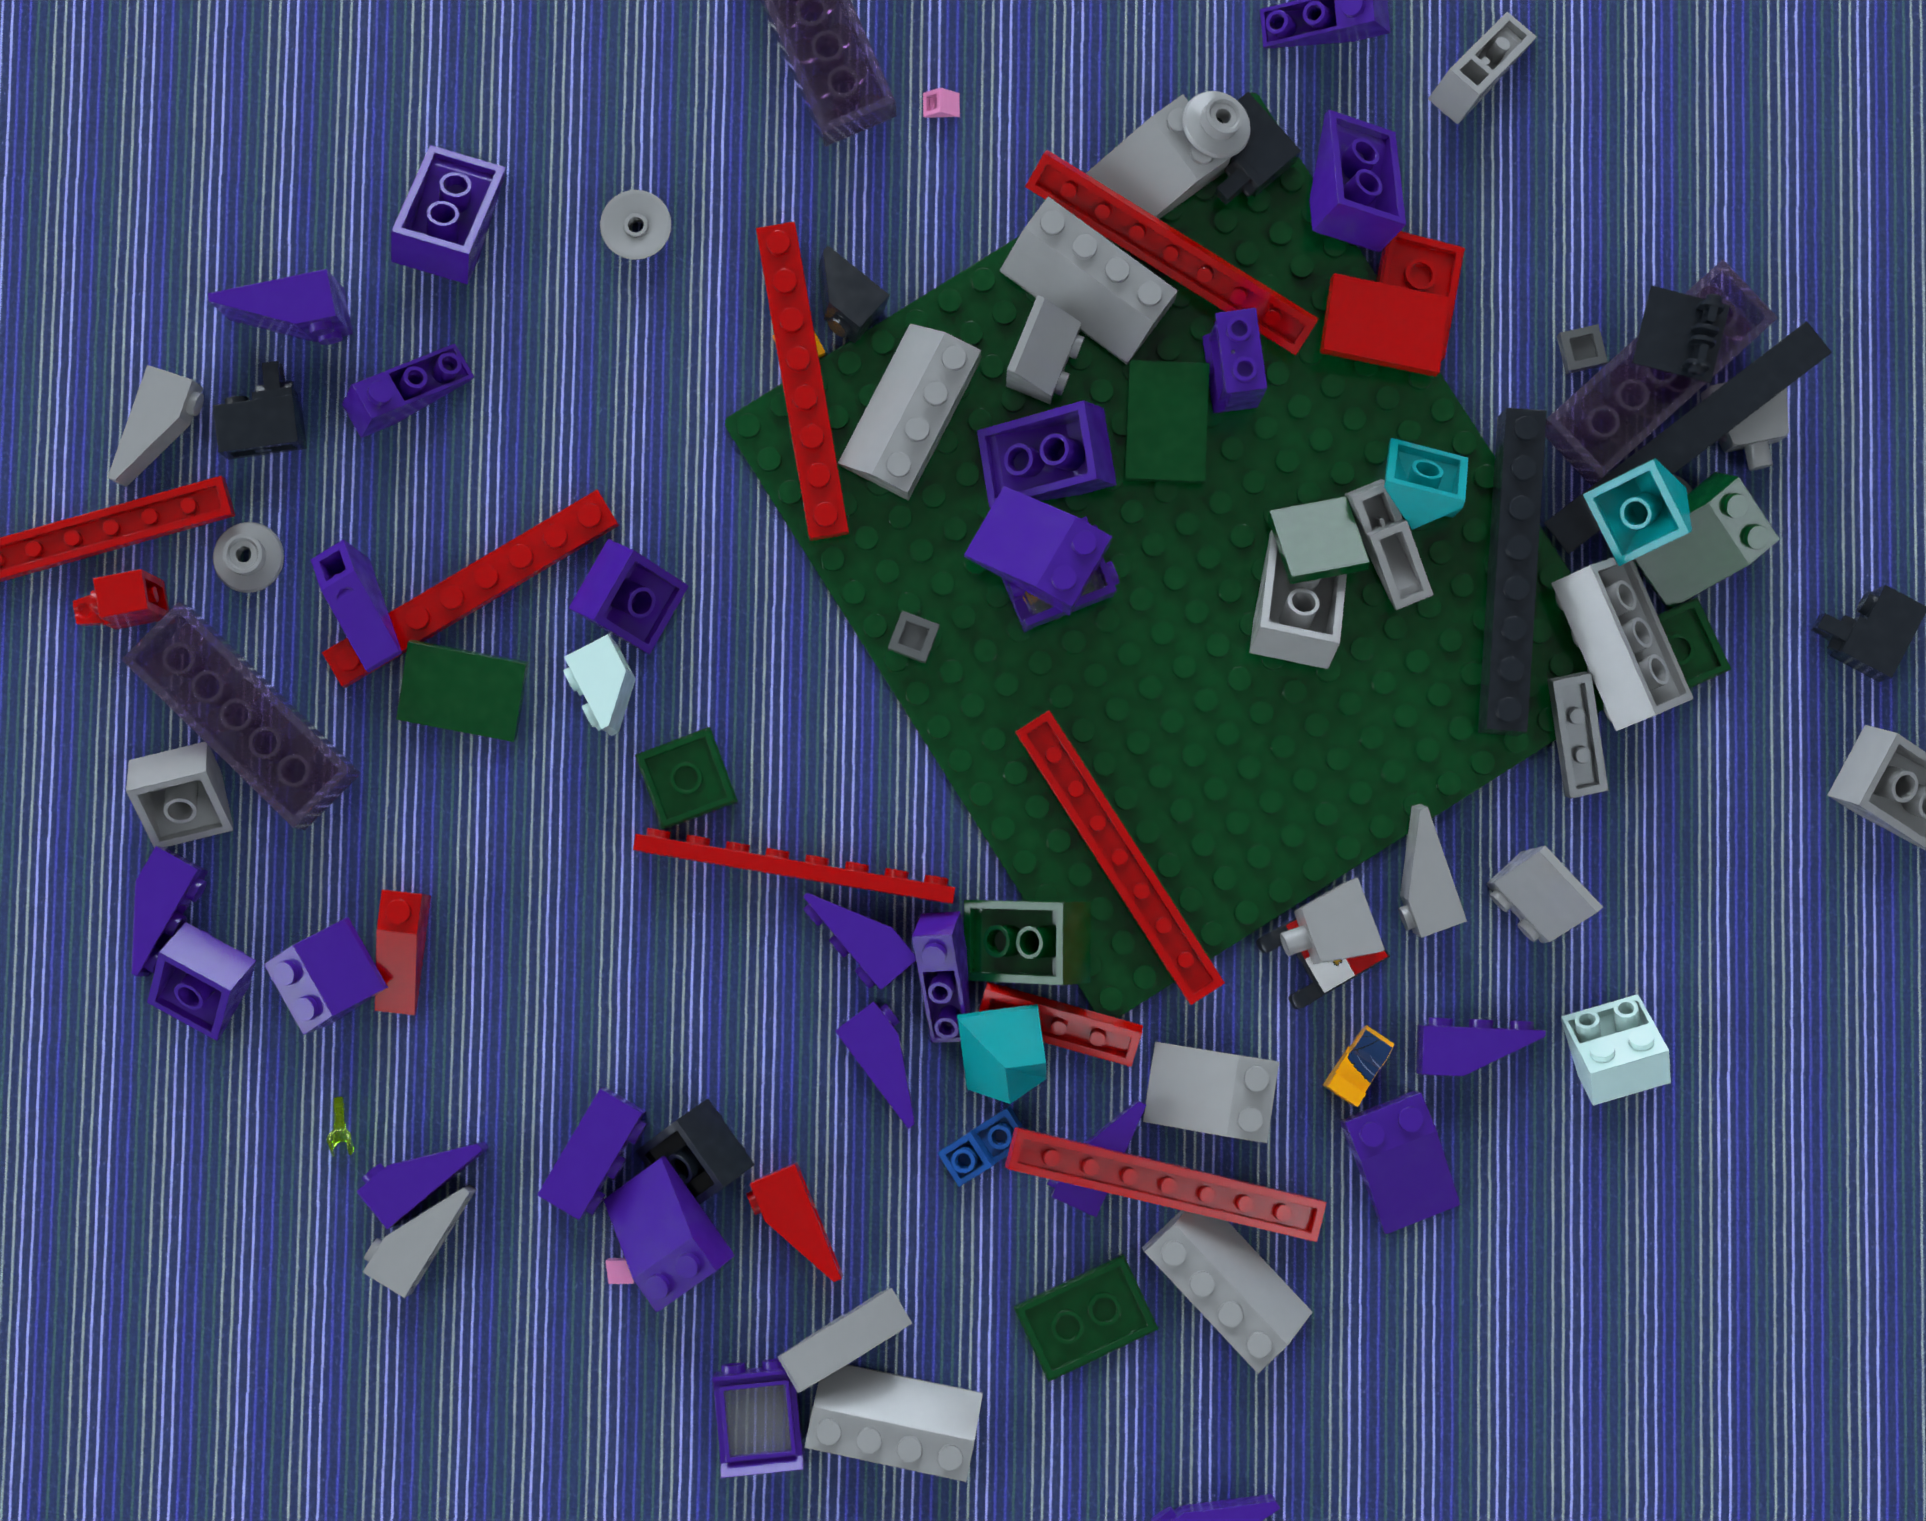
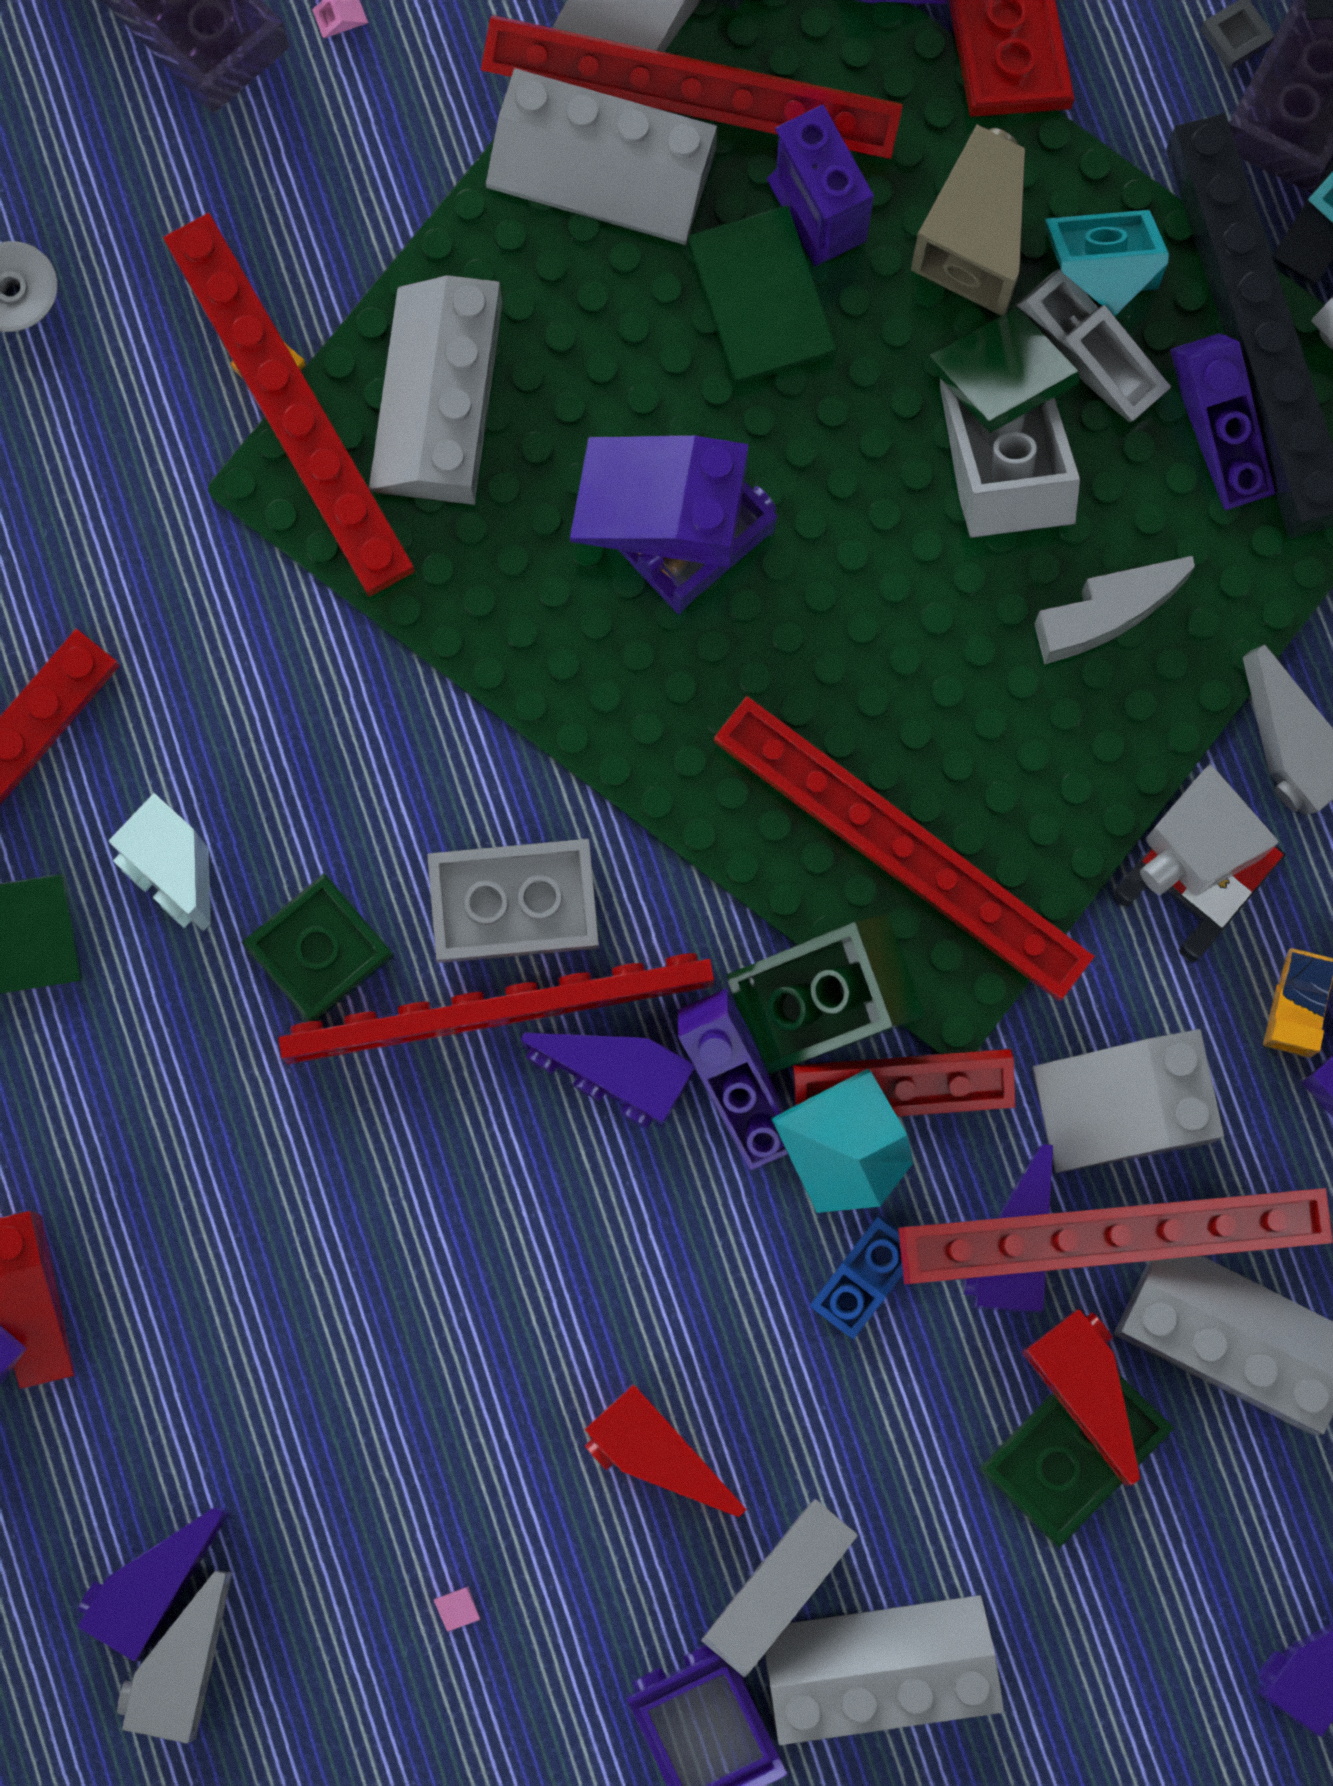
camera: 20 degrees left, 5 degrees down
clear neon green hand [327,1097,355,1157] -> none
dark purple brick [537,1087,647,1220] -> none
dark purple slope [569,539,689,655] -> none
dark purple slope [603,1155,735,1313] -> none
black slope [636,1099,755,1205] -> none
black slope [818,246,890,344] -> none
dark purple slope [835,1001,915,1129] -> none
dark grey plate [888,611,940,664] -> none
dark purple slope [977,400,1117,508] -> none
light grey slope [1006,295,1085,404] -> none
red tile [1320,273,1450,377] -> none
none -> light grey plate [427,839,599,963]
none -> dark tan slope [911,125,1025,316]
none -> red slope [1021,1309,1140,1486]
none -> light grey slope [1034,556,1195,664]
none -> dark purple slope [1170,333,1275,510]

